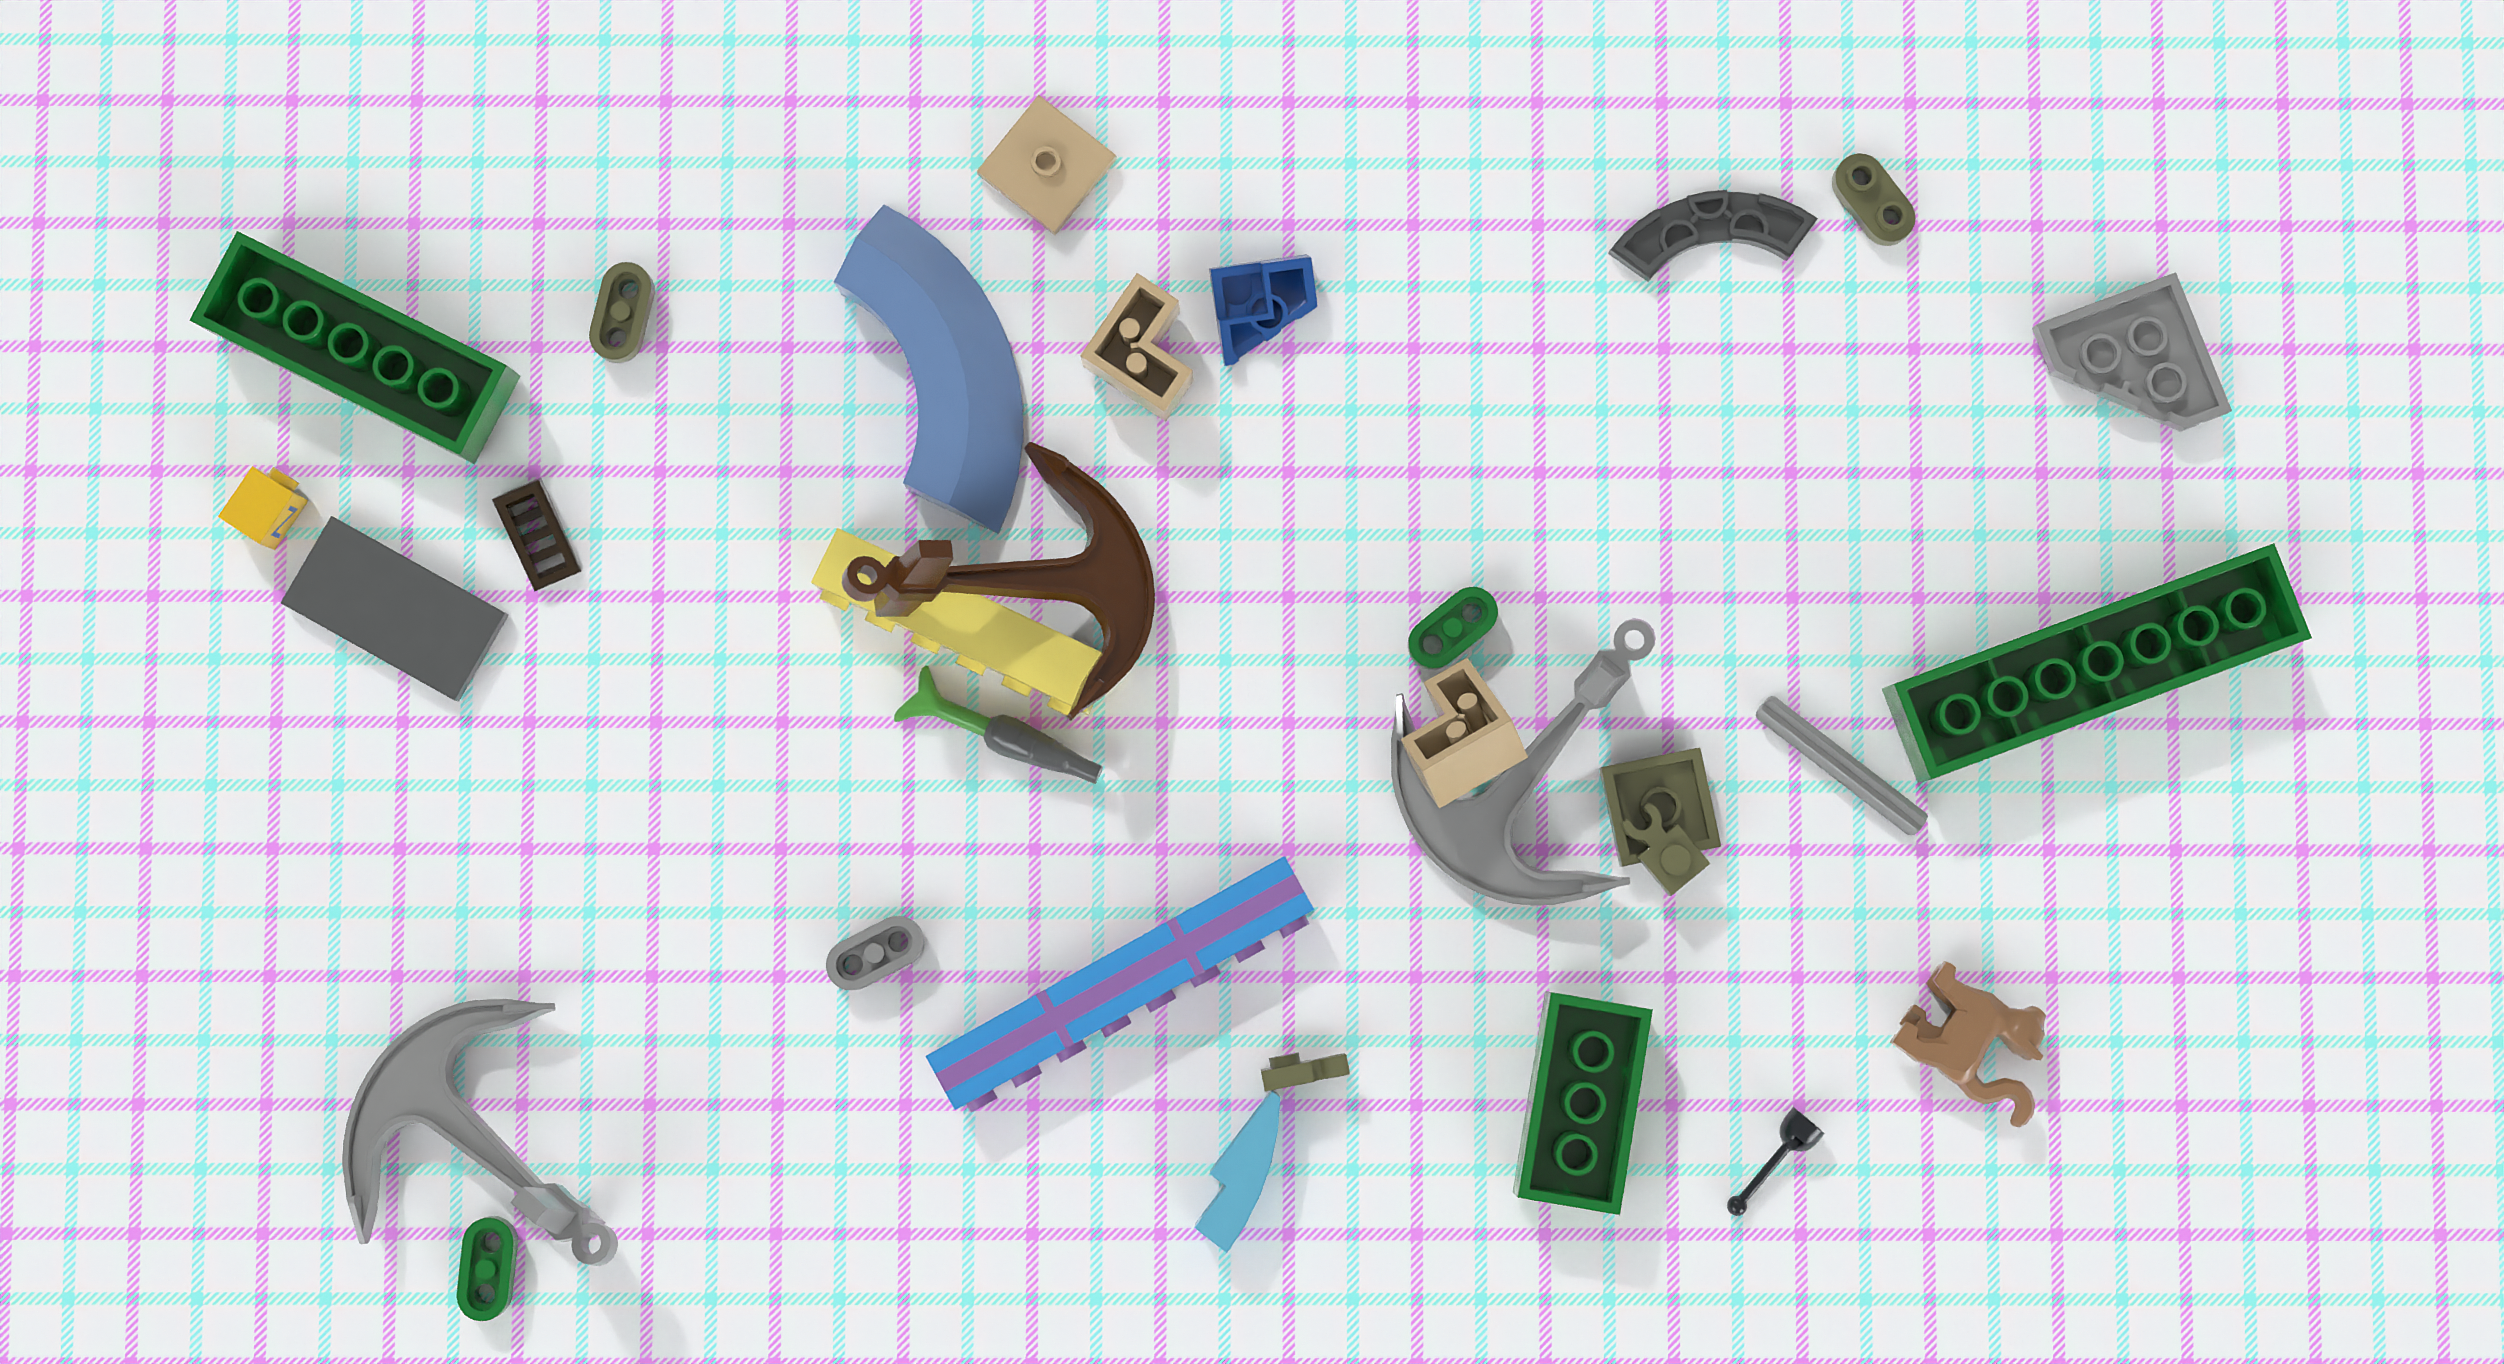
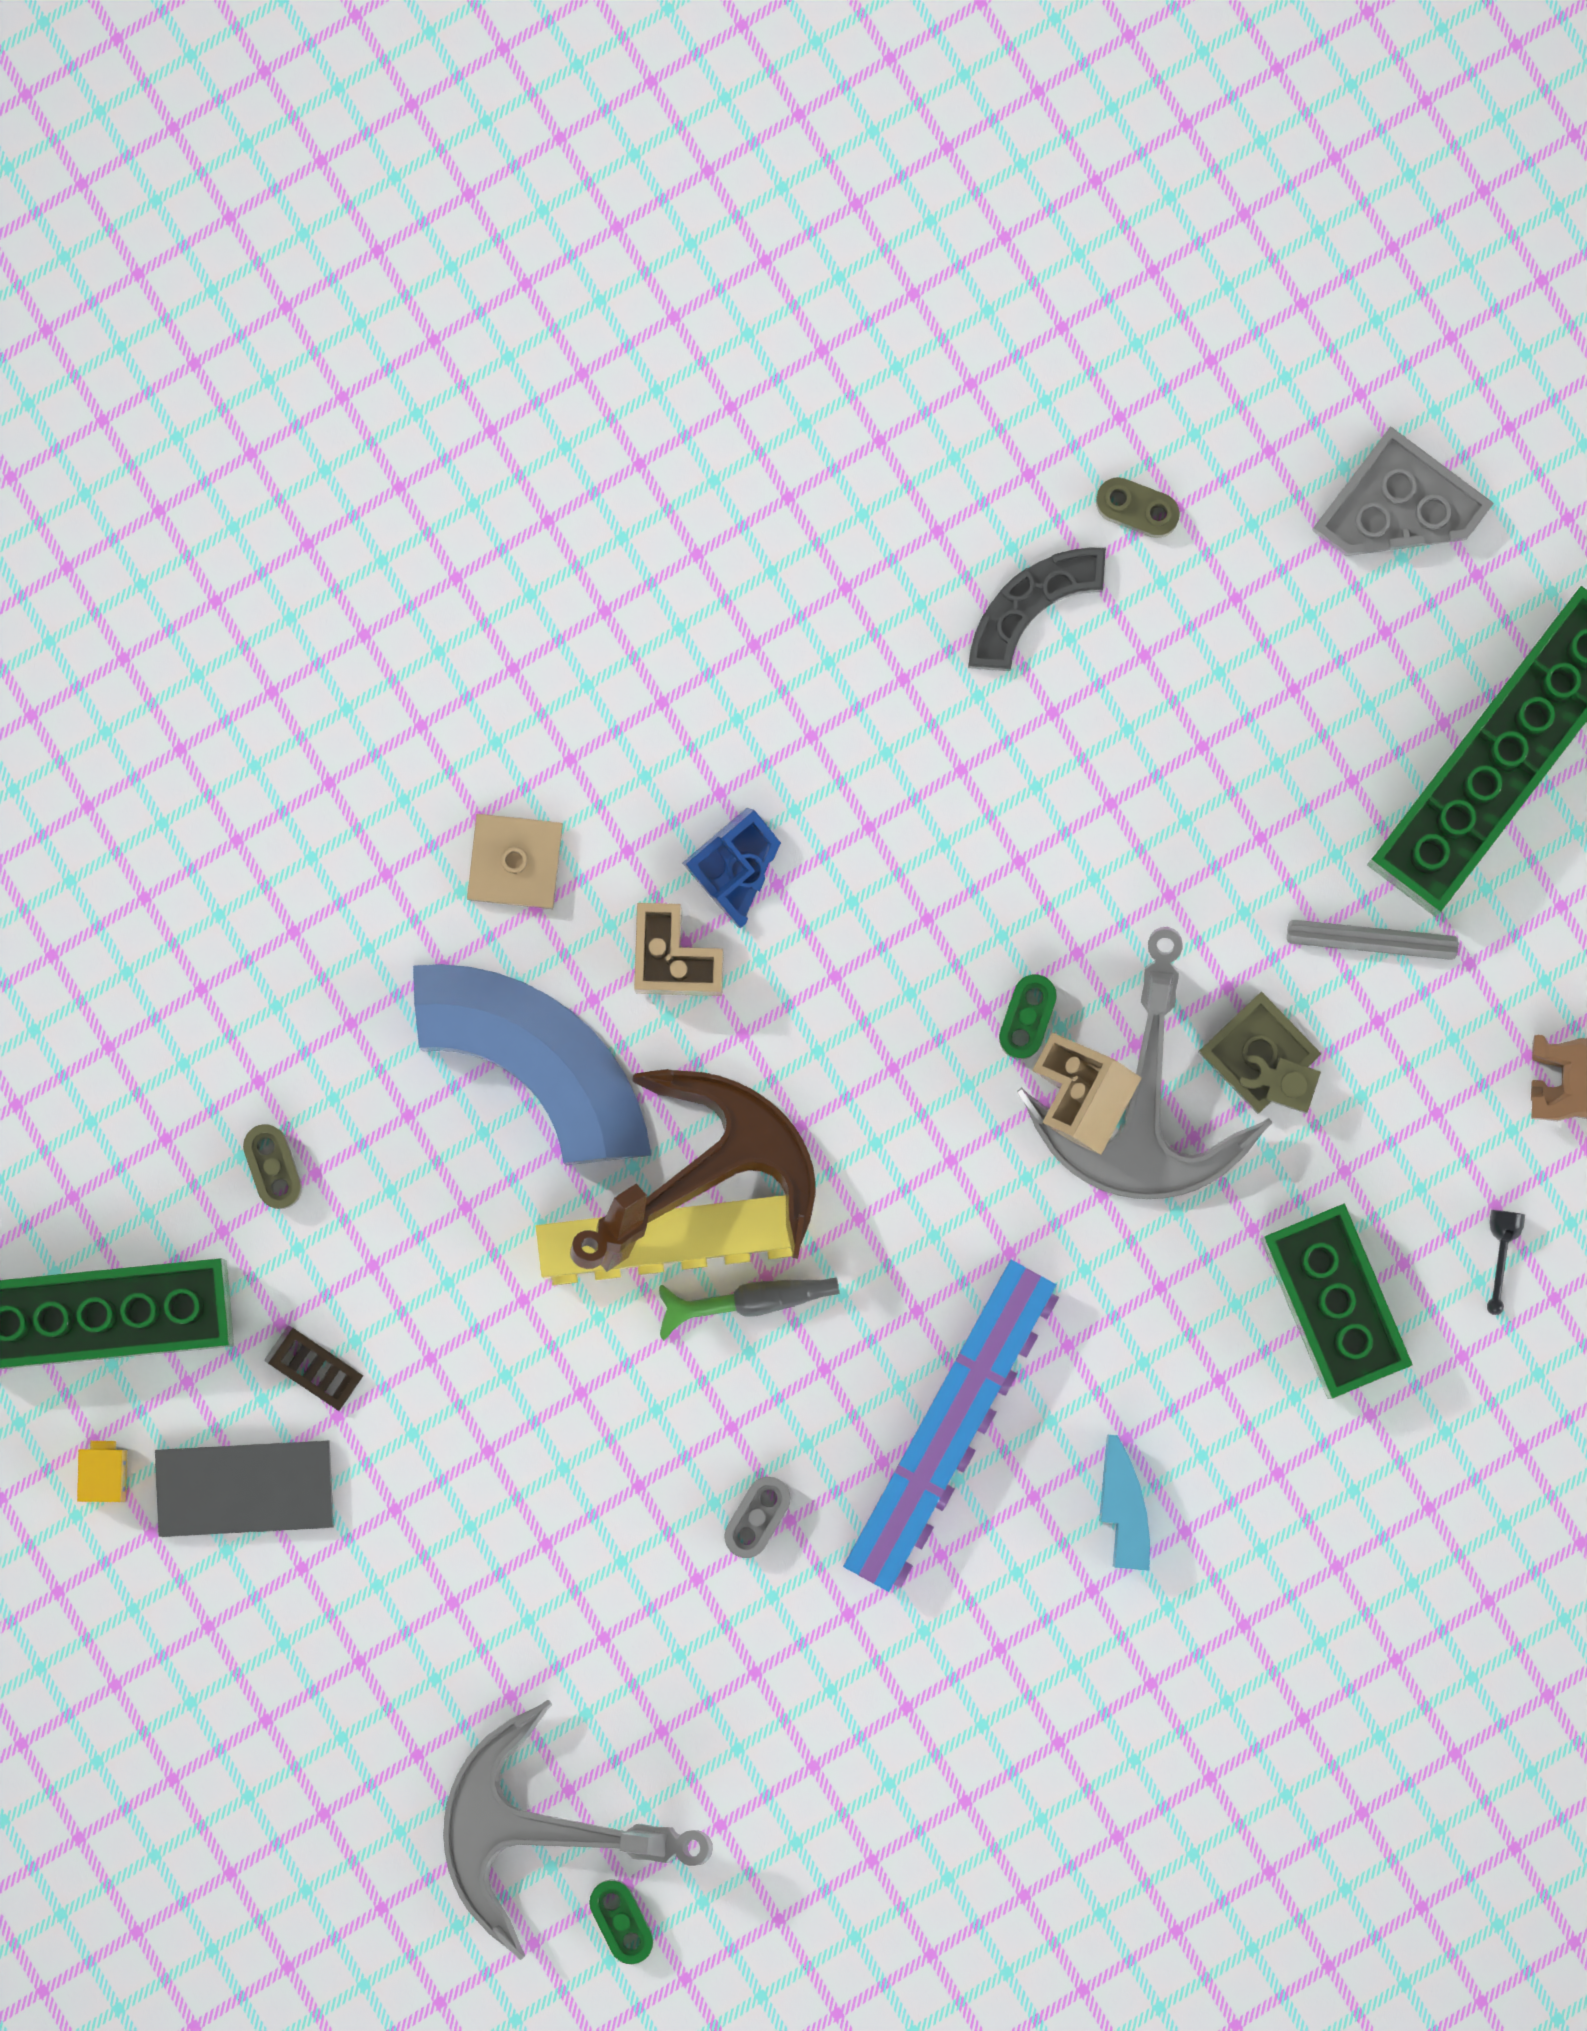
camera: 25 degrees left, 0 degrees up
olive plate [1260,1052,1350,1092] -> none

